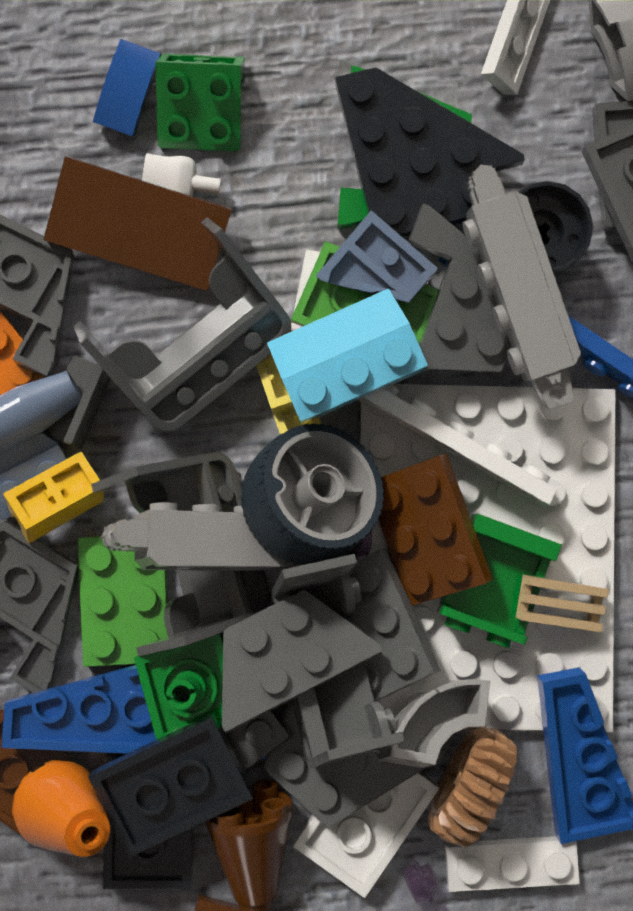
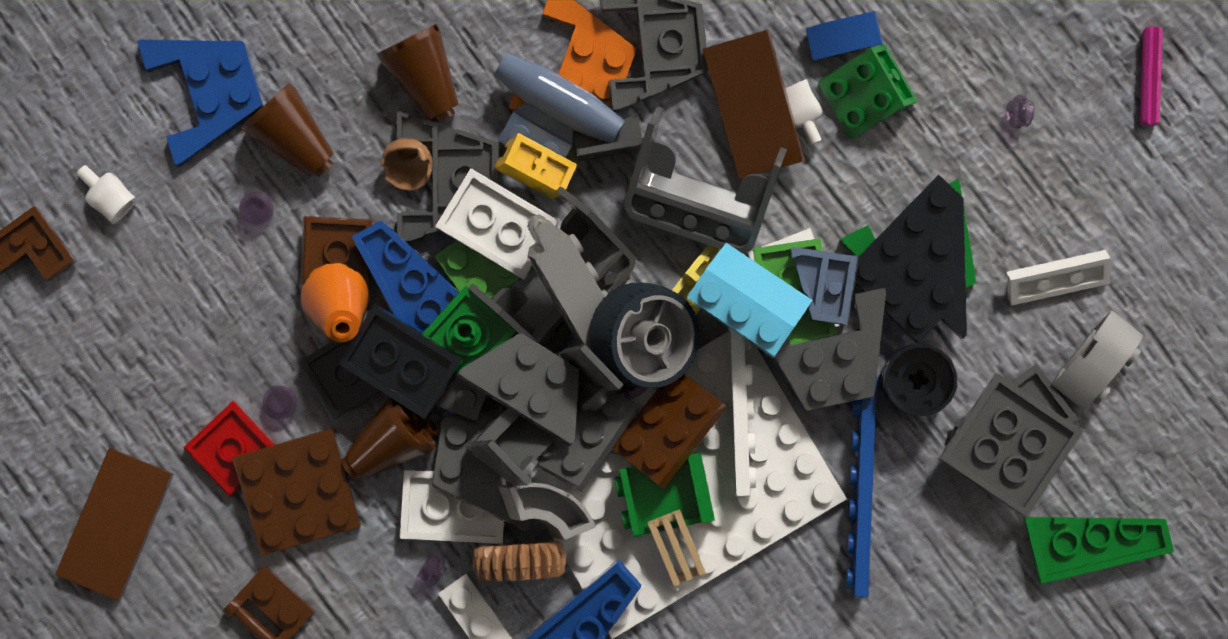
camera: 55 degrees right, 0 degrees up
light grey hinge [463,164,581,409] -> none
none -> white plate [435,168,559,280]

